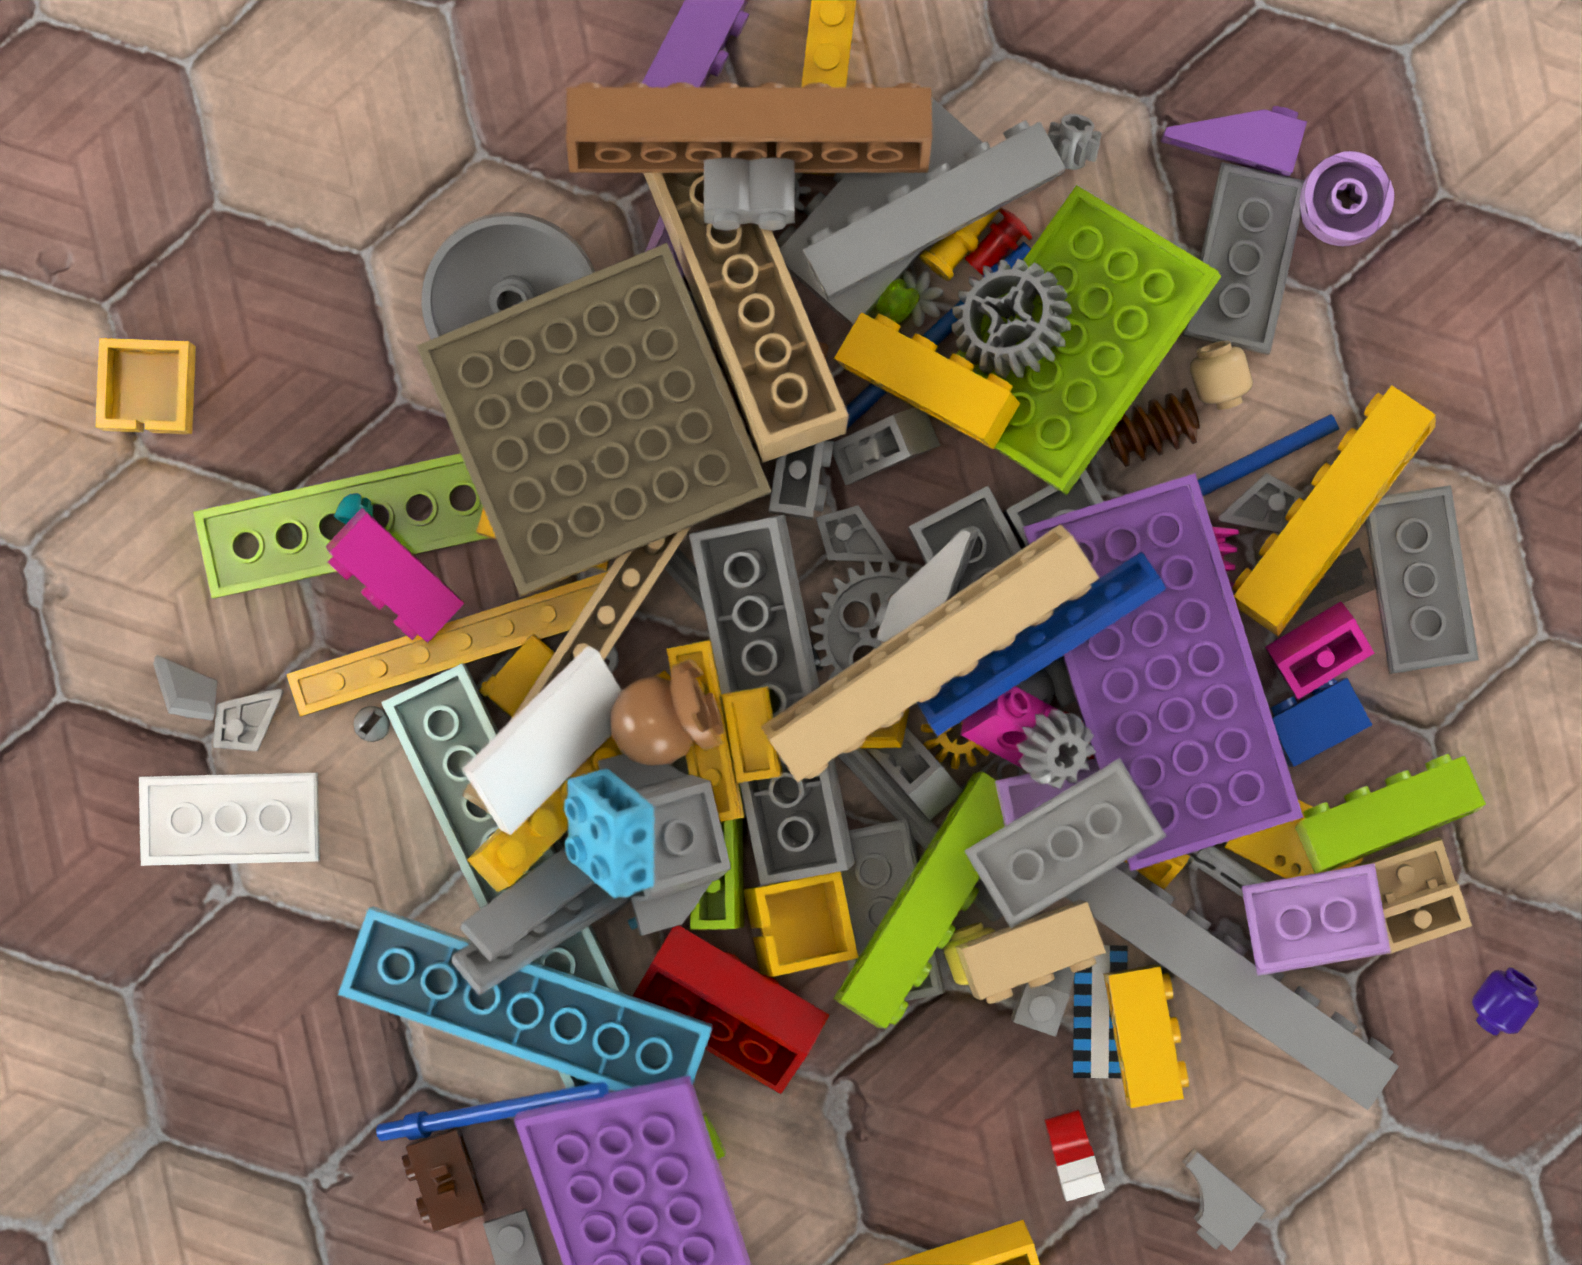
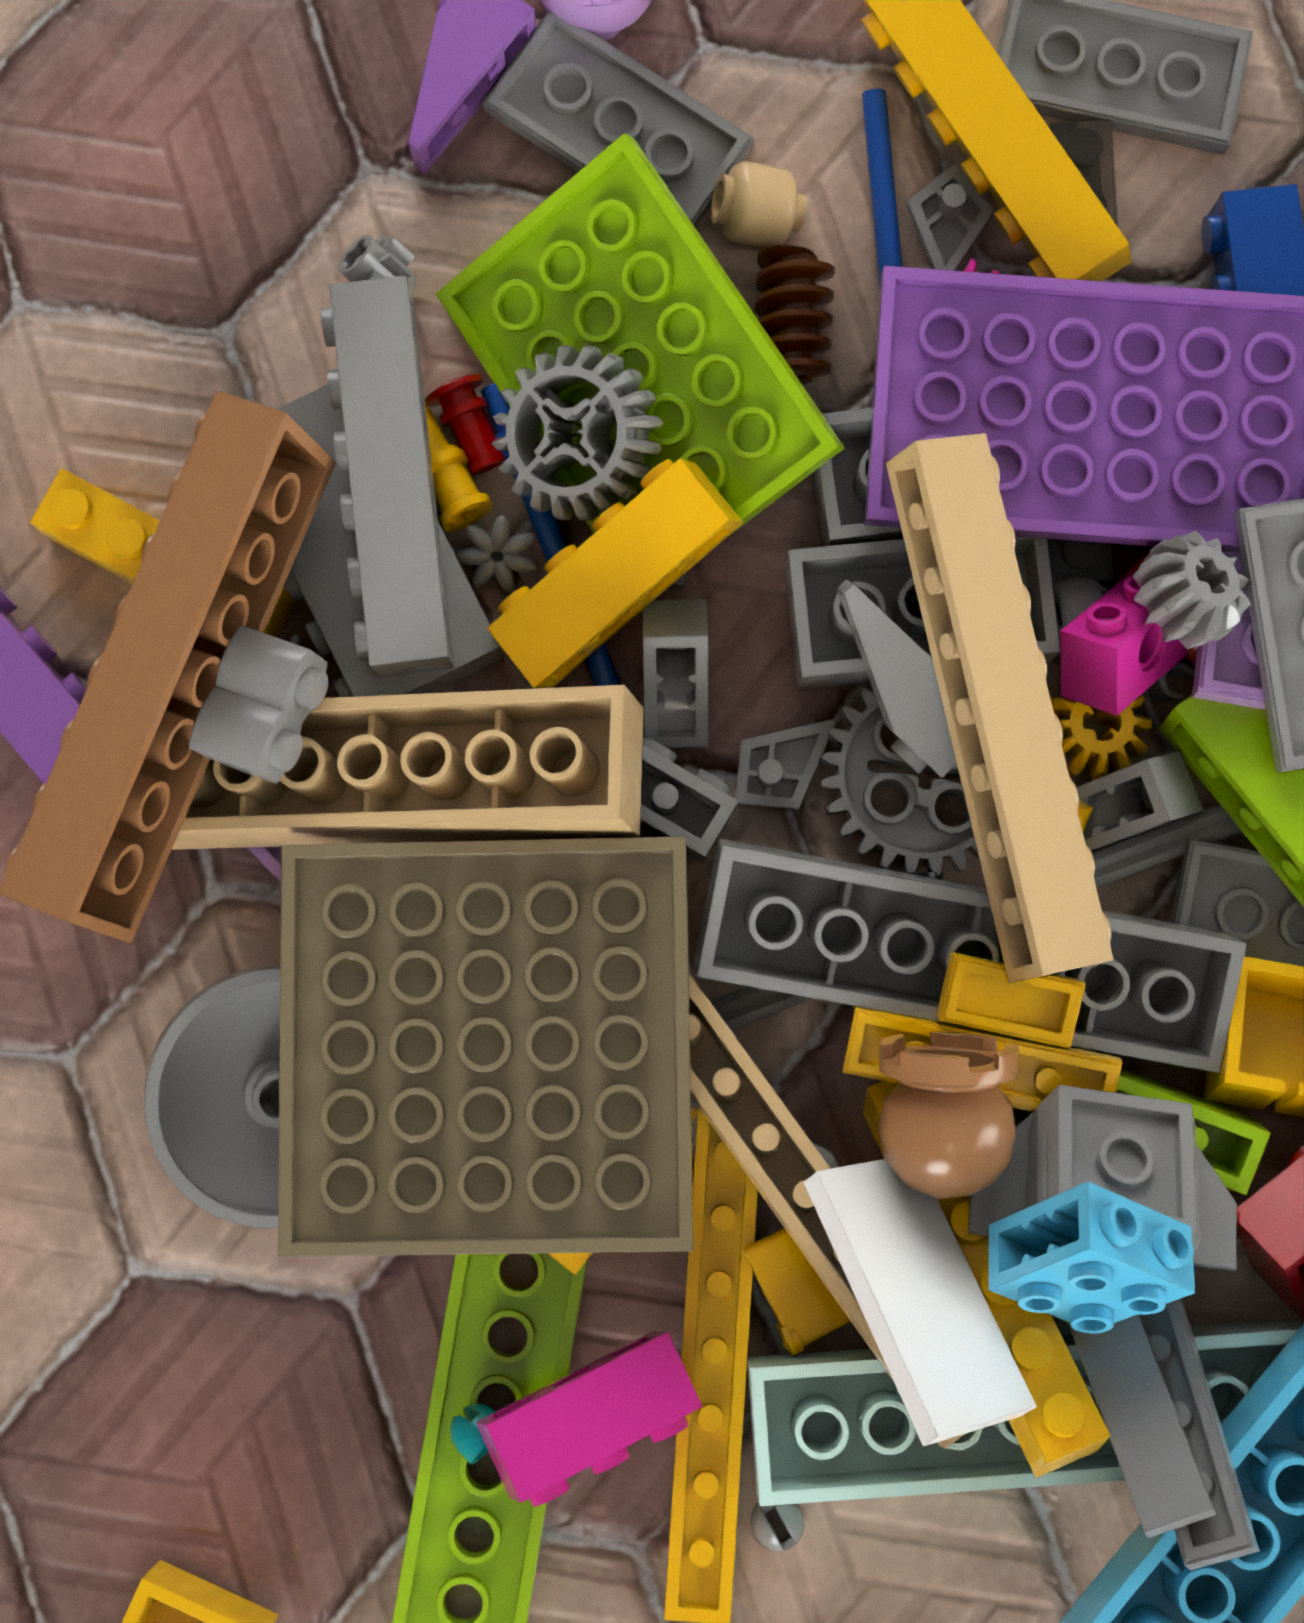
camera: 65 degrees left, 5 degrees down
clear neon green bush [877,278,919,324] -> none
blue plate [916,551,1167,736] -> none
dark pink brick [1265,601,1375,699] -> none

